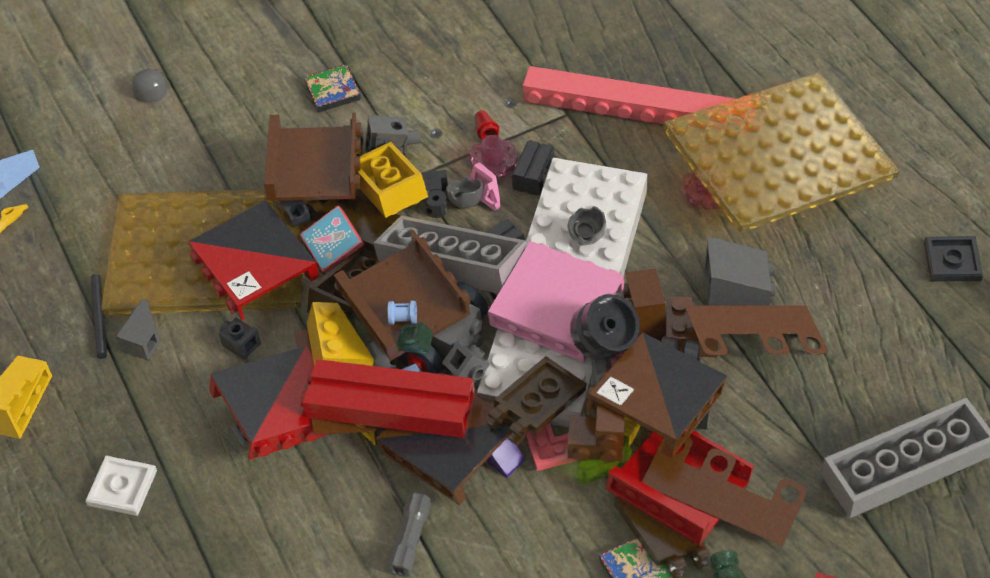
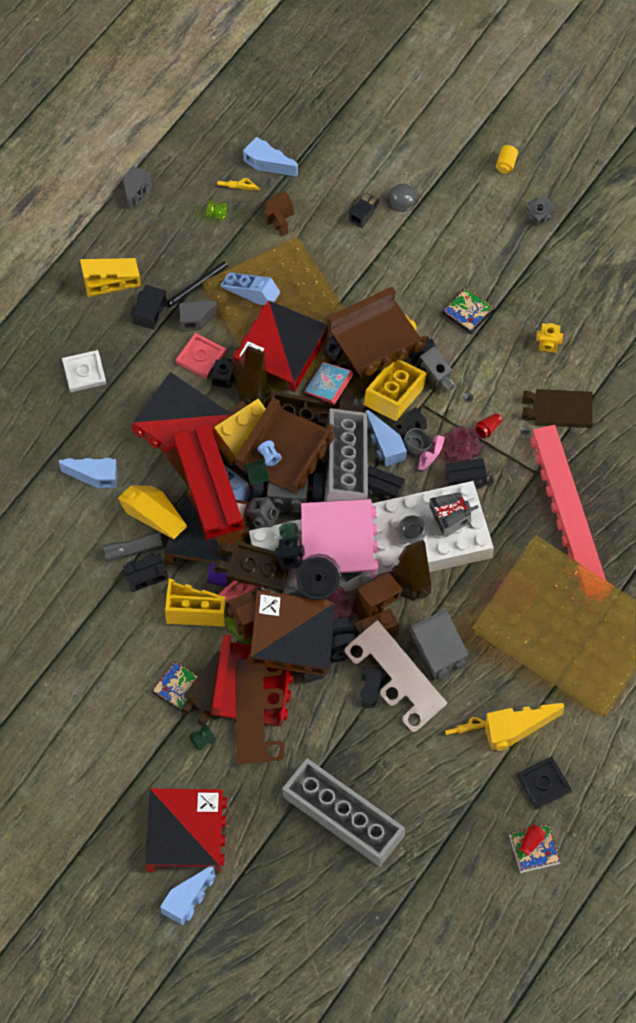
camera: 60 degrees right, 10 degrees up
none -> light blue slope [59,458,118,488]
none -> yellow wedge [118,485,187,539]
none -> black brick [123,553,168,592]
none -> black brick [131,284,167,330]
none -> yellow wedge [165,578,226,627]
none -> coral tile [175,333,227,379]
none -> clear neon green wheel [206,200,228,221]
none -> light blue slope [220,272,280,305]
none -> dark brown wedge [232,346,268,405]
none -> reddish brown brick [265,191,294,236]
none -> black brick [275,537,305,570]
none -> clear green wheel [278,522,301,544]
none -> black leg [349,192,379,228]
none -> black leg [360,667,382,708]
none -> light blue slope [366,410,407,467]
none -> dark brown wedge [392,540,431,600]
none -> torso [429,492,478,538]
none -> yellow hand [445,717,486,735]
none -> yellow wedge [485,703,564,751]
none -> dark brown tile [522,389,593,428]
none -> yellow brick [536,323,563,353]

